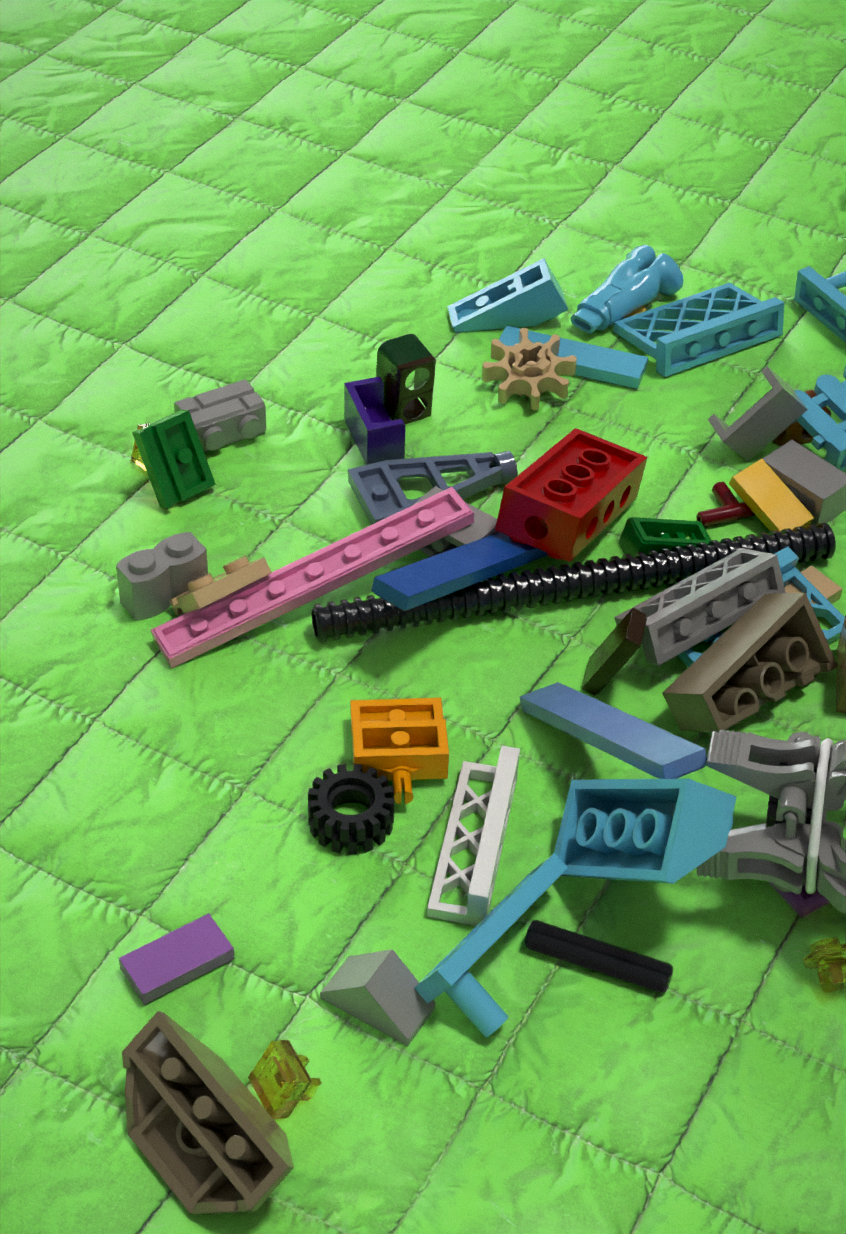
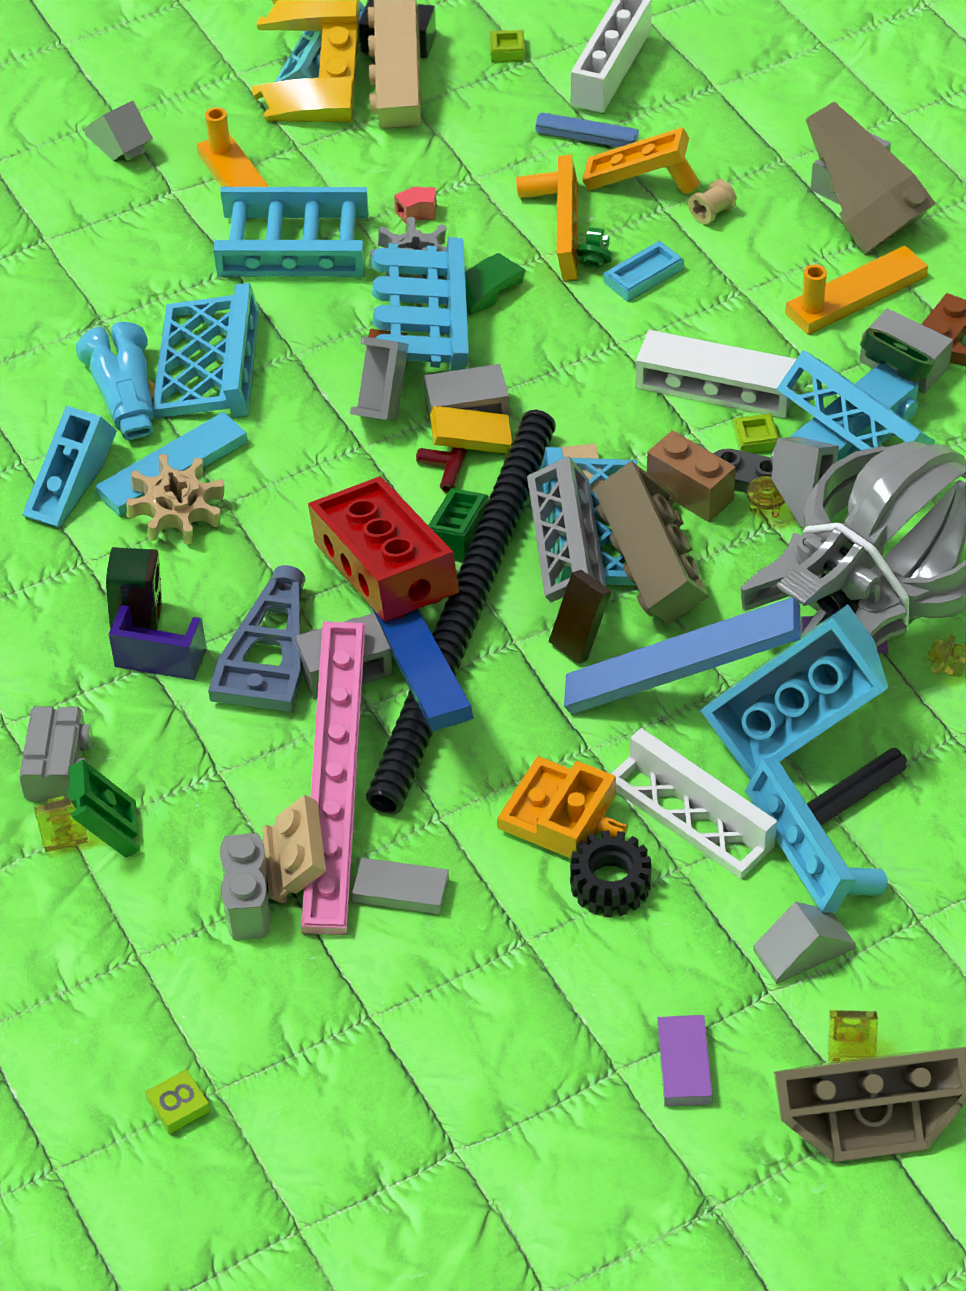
camera: 55 degrees left, 5 degrees up
none -> light grey tile [352,857,449,915]

